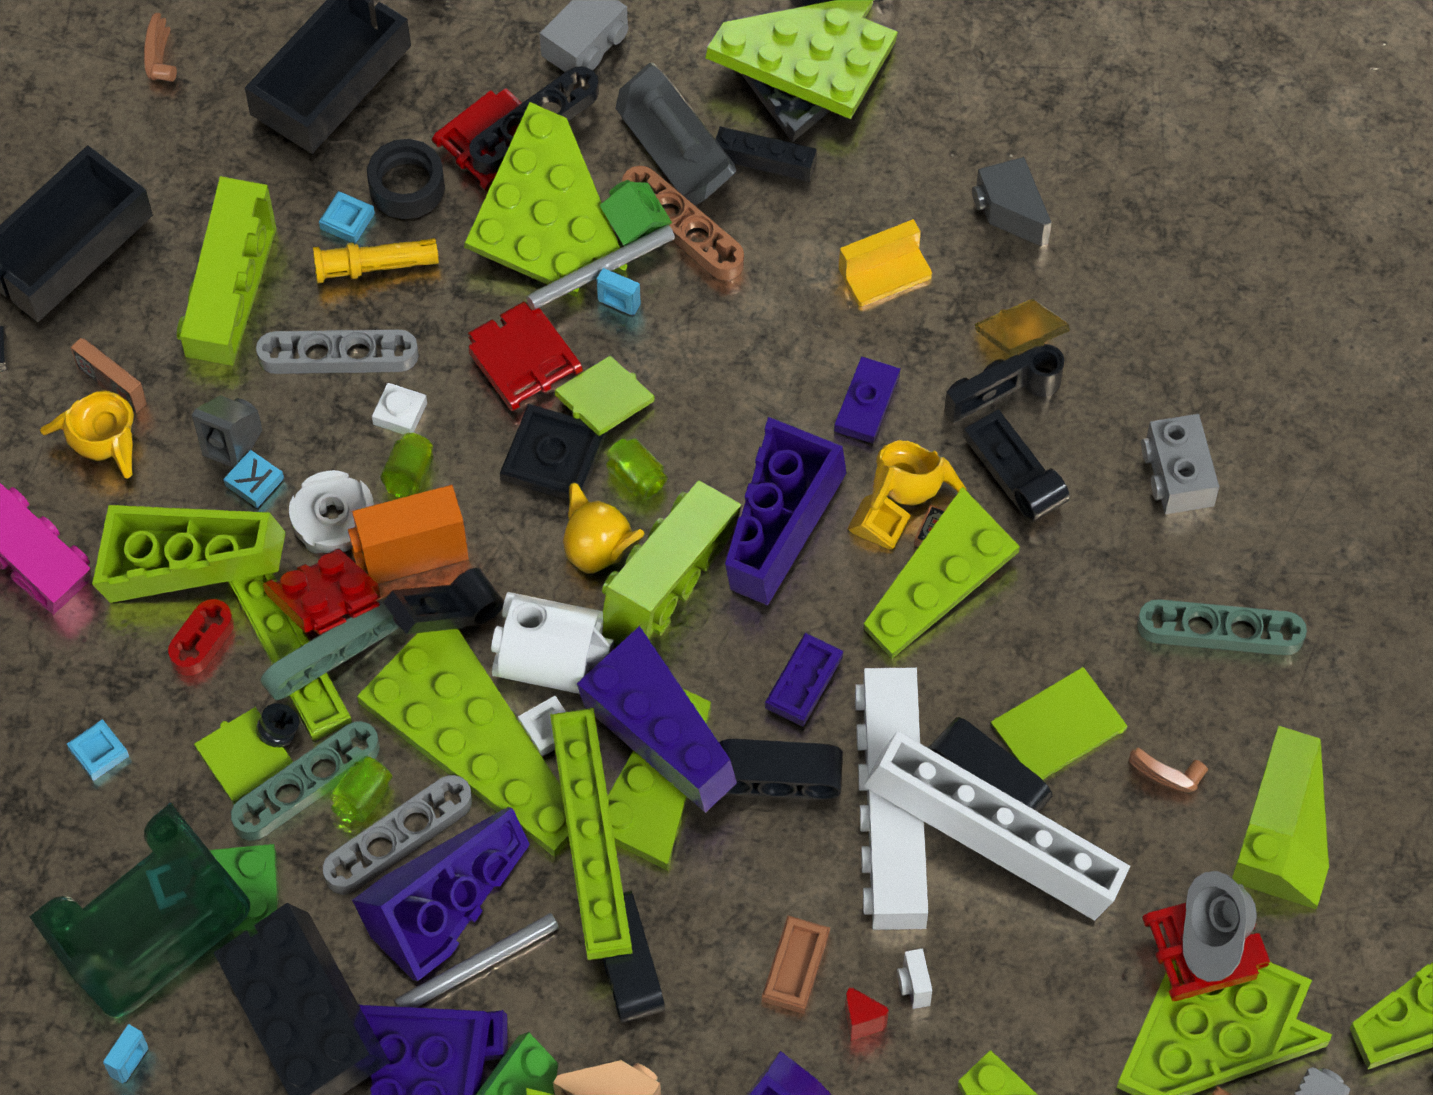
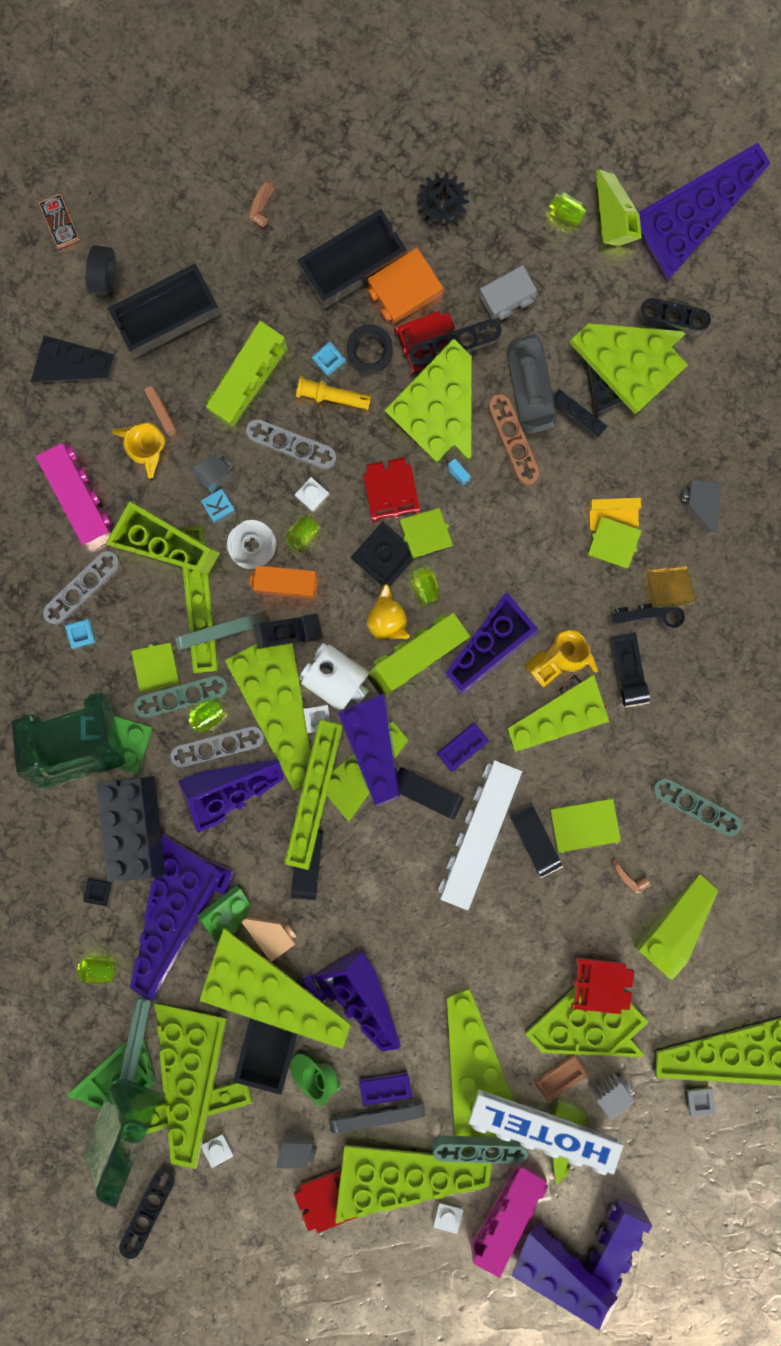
camera: 25 degrees right, 25 degrees up
medium azure tile [103,1024,149,1084] -> none
red beam [168,599,234,676] -> none
black bush [256,703,300,747] -> none
red plate [263,548,381,635] -> none
light grey bar [393,913,559,1008] -> none
light grey bar [526,225,675,310] -> none
bright green brick [600,180,672,246] -> none
nougat tile [762,916,830,1014] -> none
dark purple plate [834,356,901,444] -> none
red slope [845,987,889,1041] -> none
white brick [863,730,1130,921] -> none
white plate [897,948,932,1009] -> none
light grey brick [1141,414,1219,514] -> none
light grey piece [1183,871,1257,982] -> none
none -> light grey beam [43,551,120,625]
none -> orange brick [366,247,444,325]
none -> lime piece [587,516,642,569]

